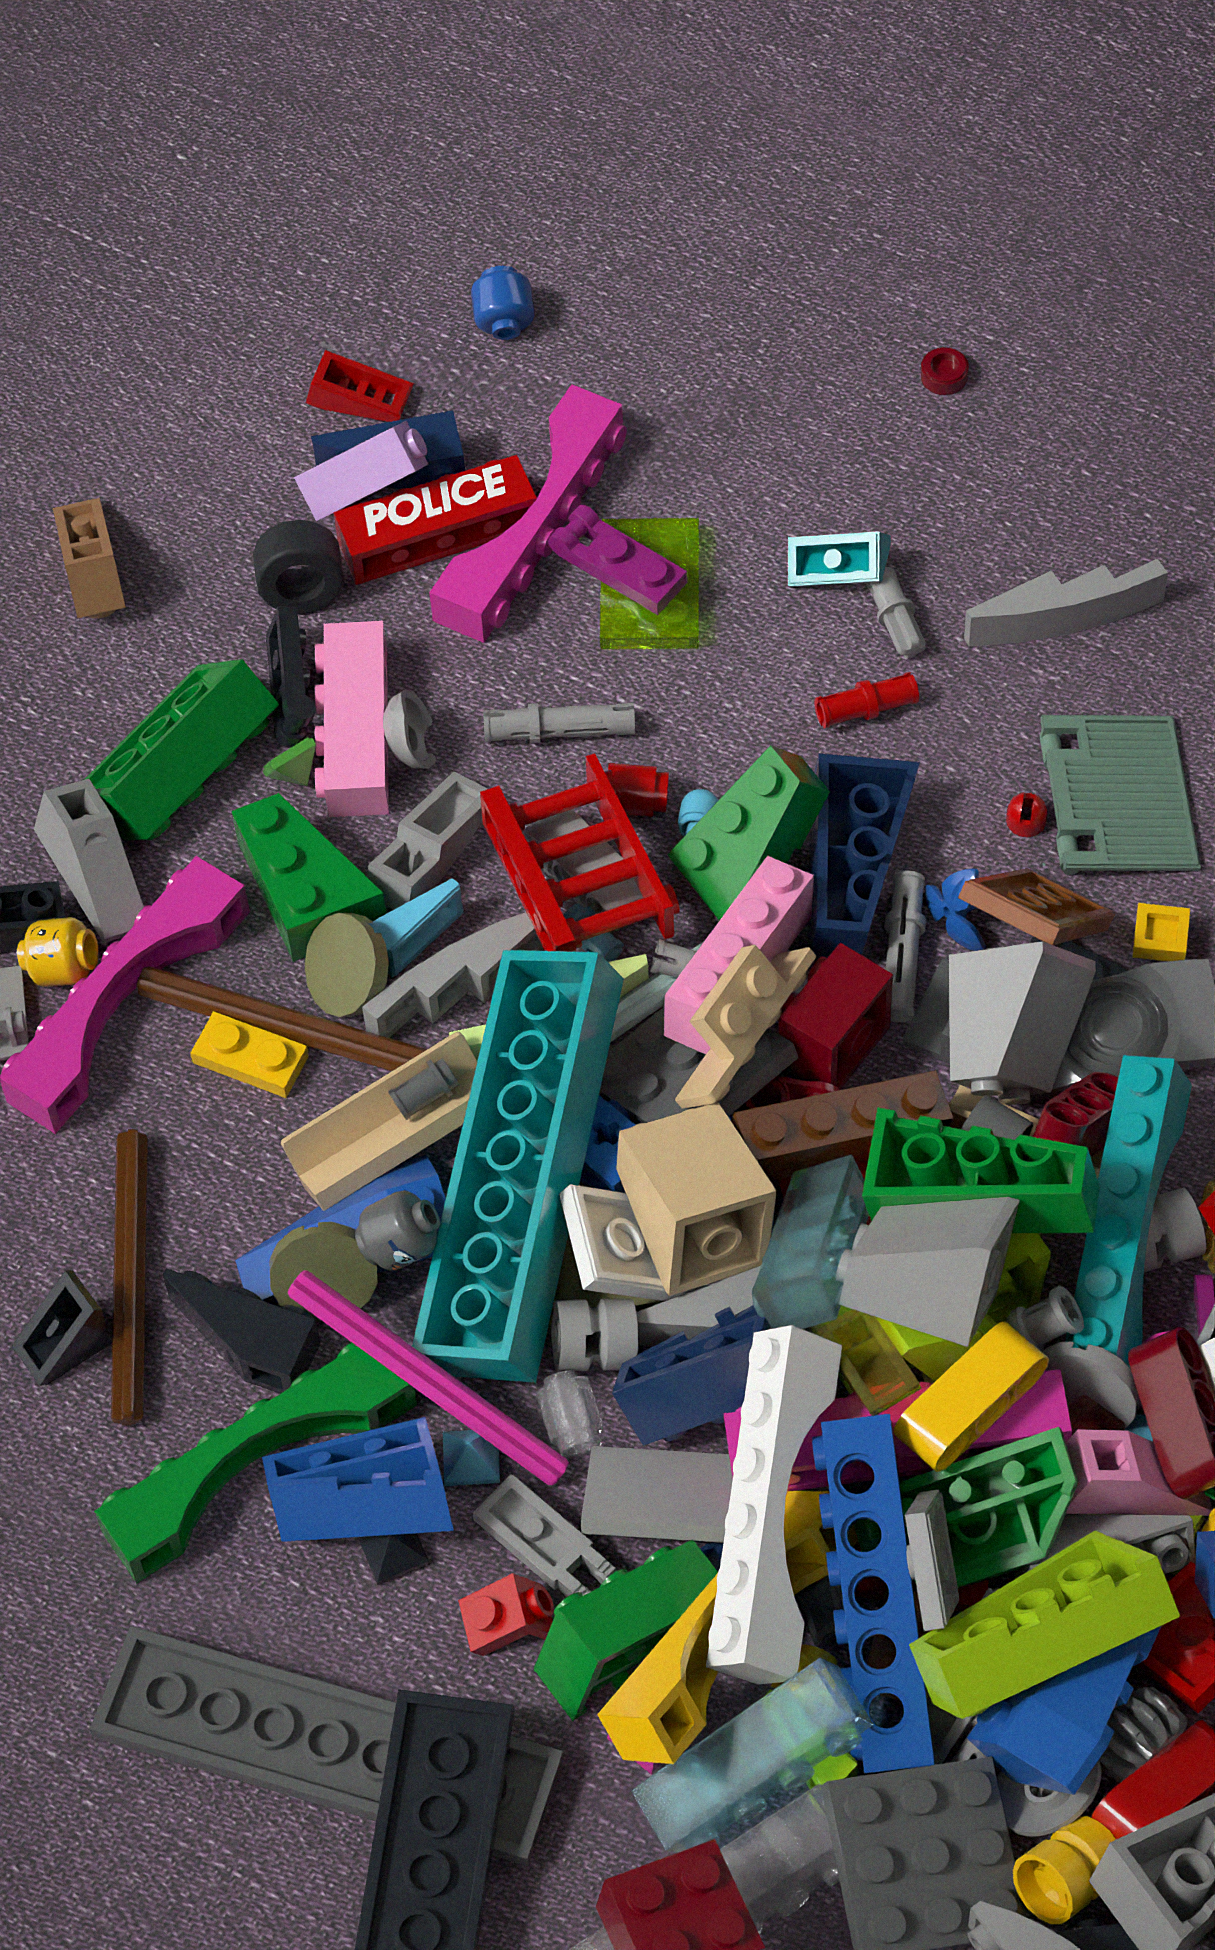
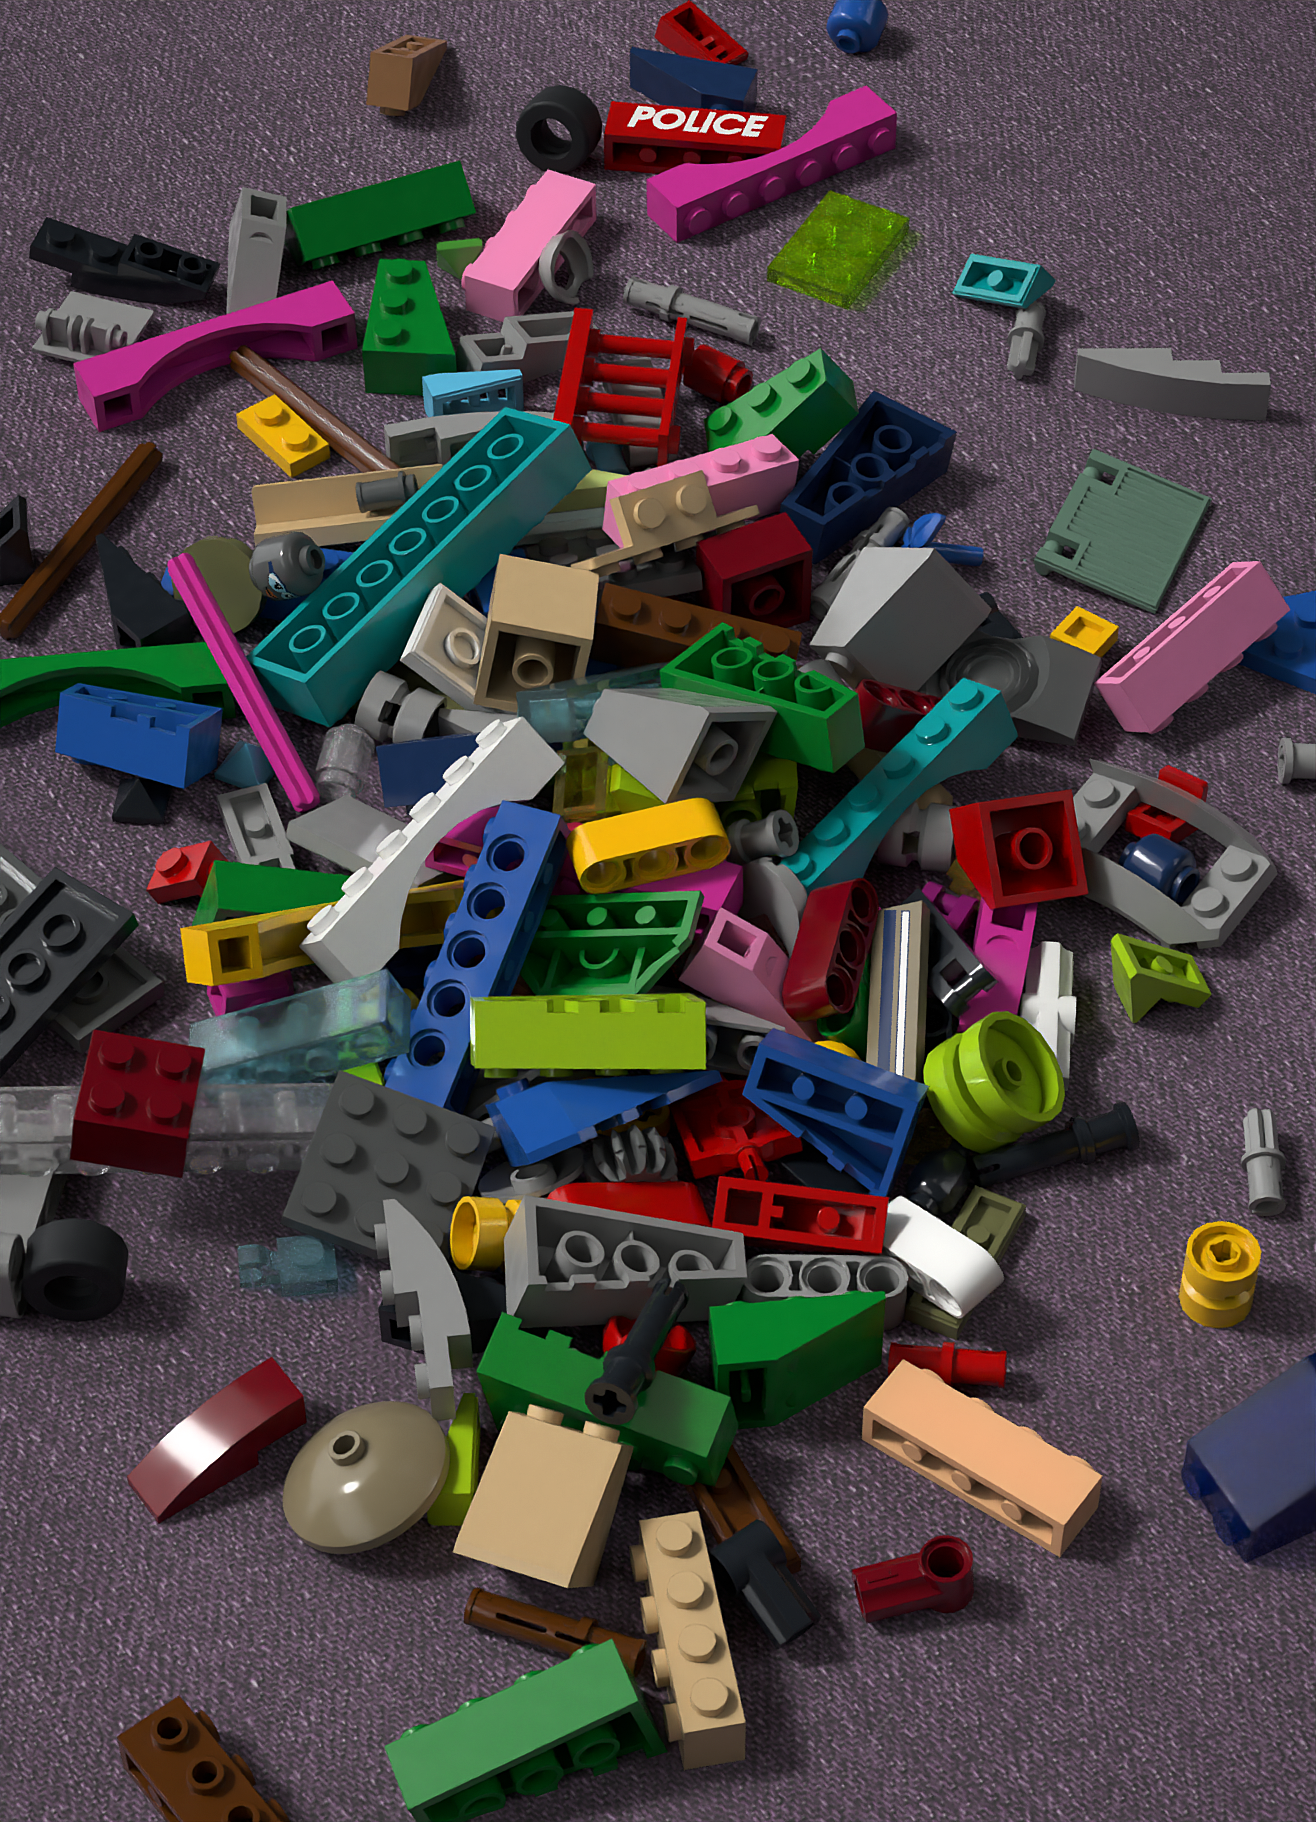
camera: 25 degrees right, 10 degrees down
yellow head [17,917,98,987] -> none
black plate [266,606,316,748] -> none
lavender brick [294,421,428,521] -> none
olive tile [305,913,389,1017] -> none
magenta plate [548,505,687,615] -> none
red pin [814,672,919,729] -> none
light grey plate [905,1490,960,1631] -> none
dark red tile [921,347,969,395] -> none
dark orange tile [958,868,1115,945] -> none
red hinge [1006,792,1048,837] -> none

